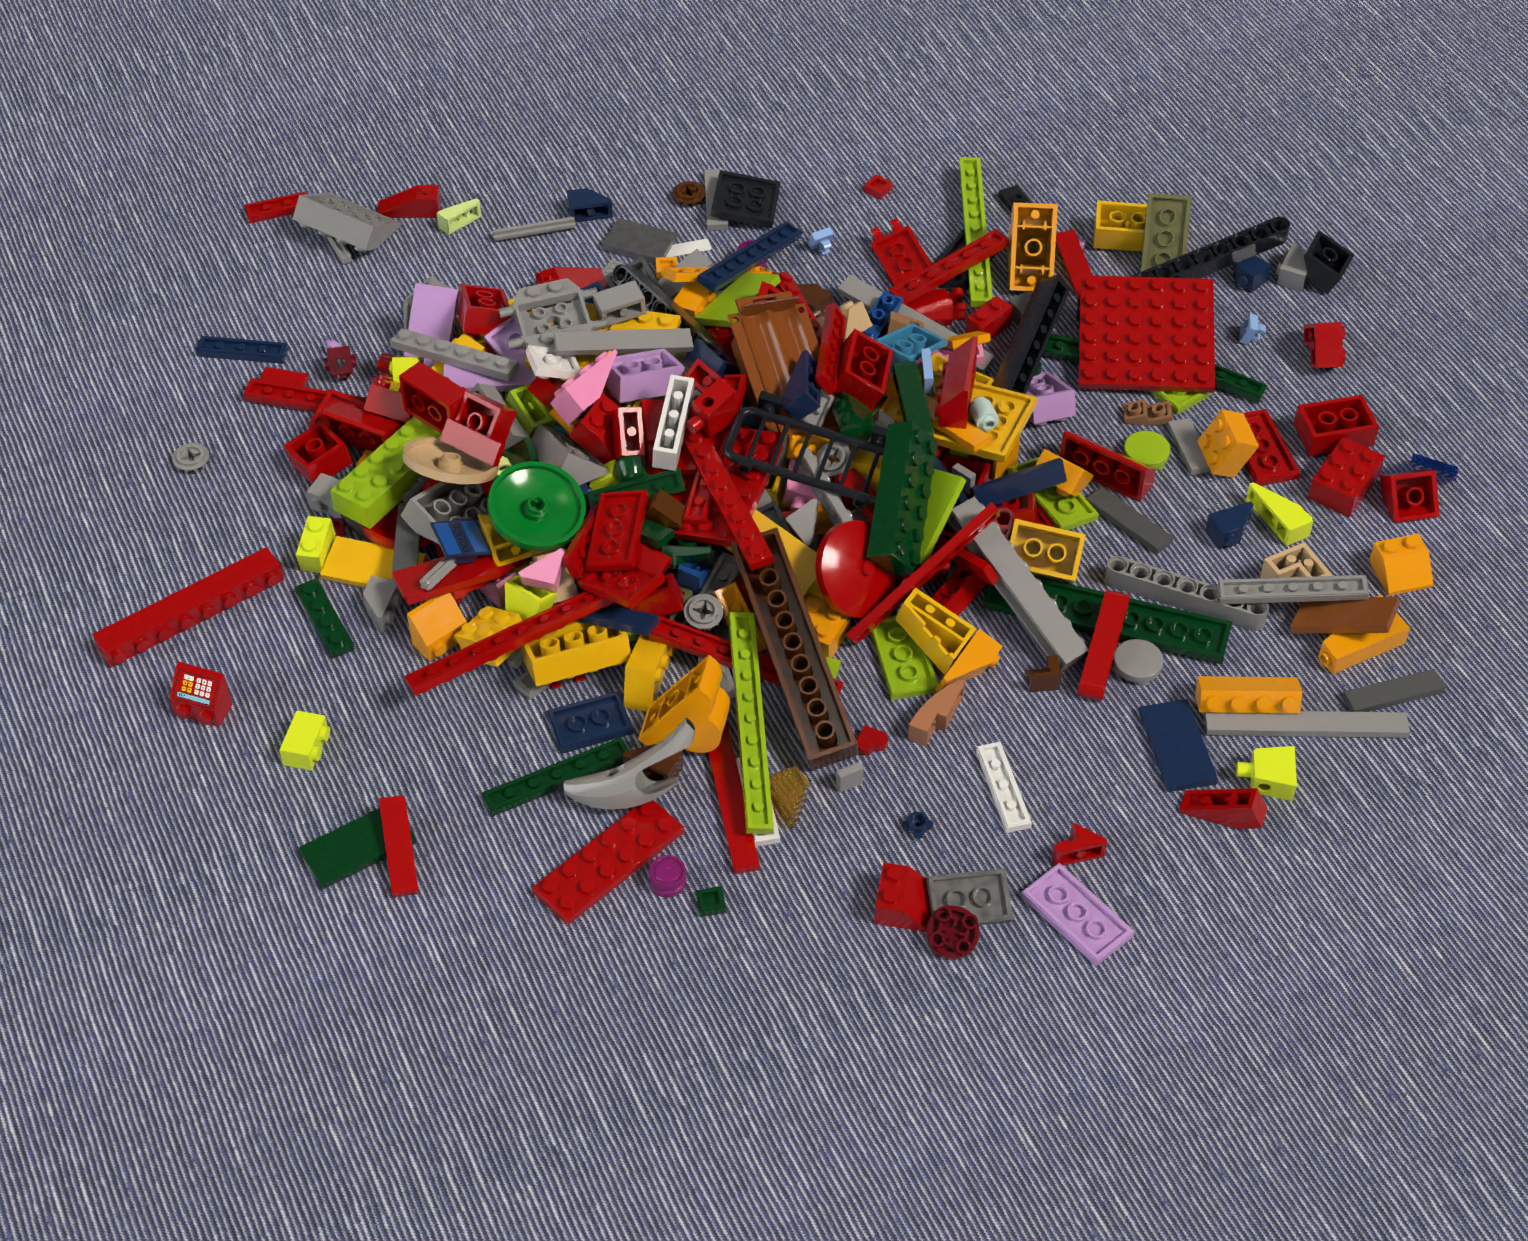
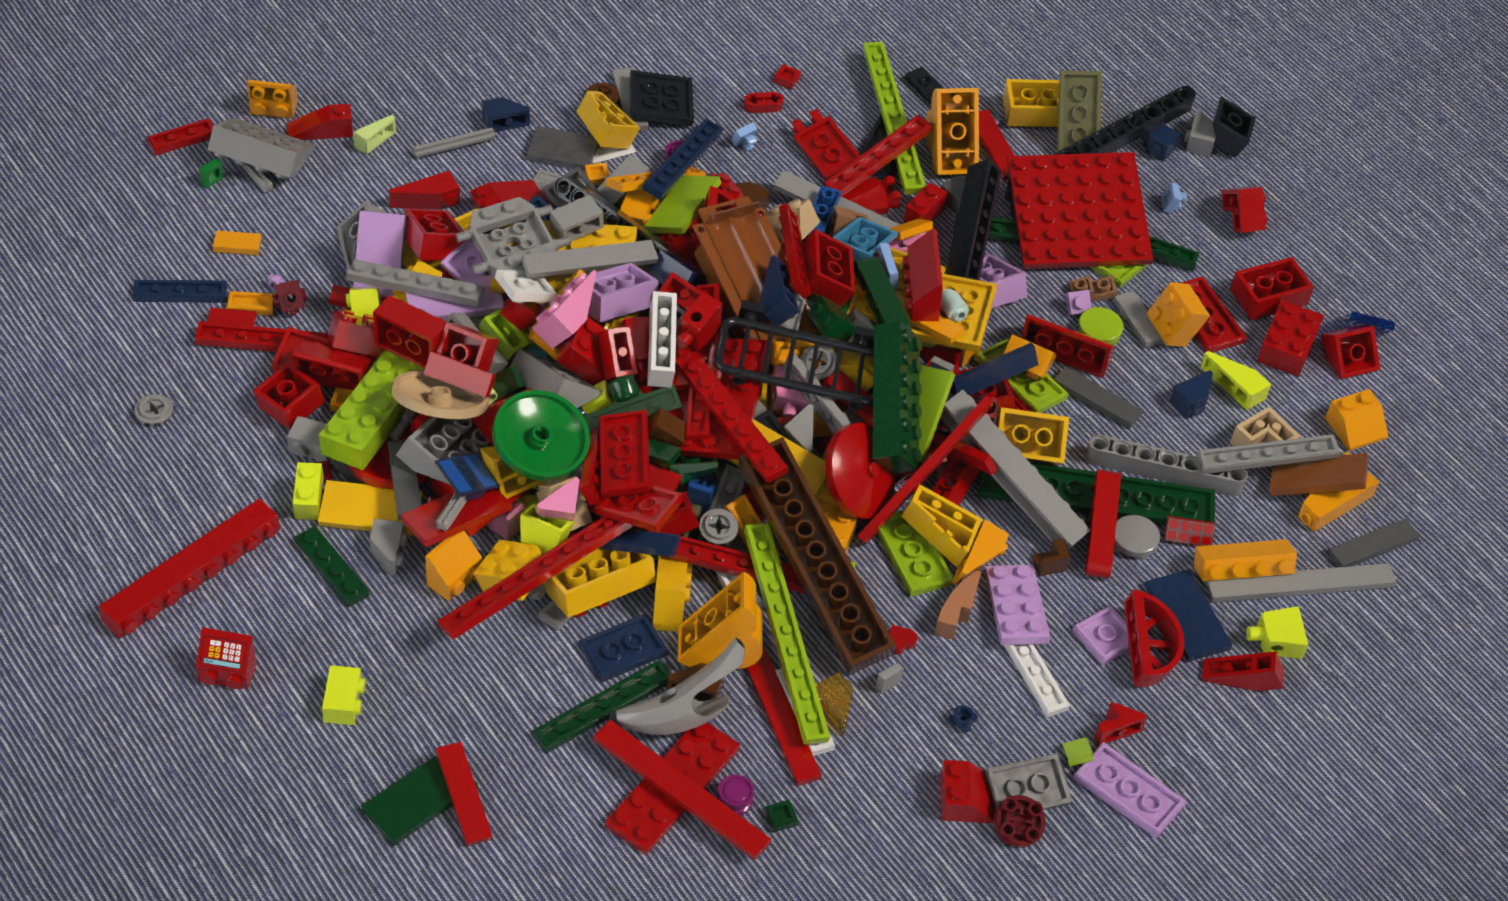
camera: 15 degrees left, 0 degrees up
none -> green tile [199,158,224,189]
none -> light orange tile [213,230,262,255]
none -> light orange tile [226,291,274,316]
none -> light orange slope [247,80,298,119]
none -> red slope [388,170,460,209]
none -> yellow wedge [576,91,640,150]
none -> red tile [593,720,771,861]
none -> red beam [744,92,784,113]
none -> lavender plate [985,565,1050,645]
none -> lime tile [1062,737,1094,767]
none -> lavender plate [1065,290,1092,315]
none -> lavender tile [1072,605,1129,665]
none -> red window [1124,589,1184,687]
none -> red tile [1164,516,1216,546]

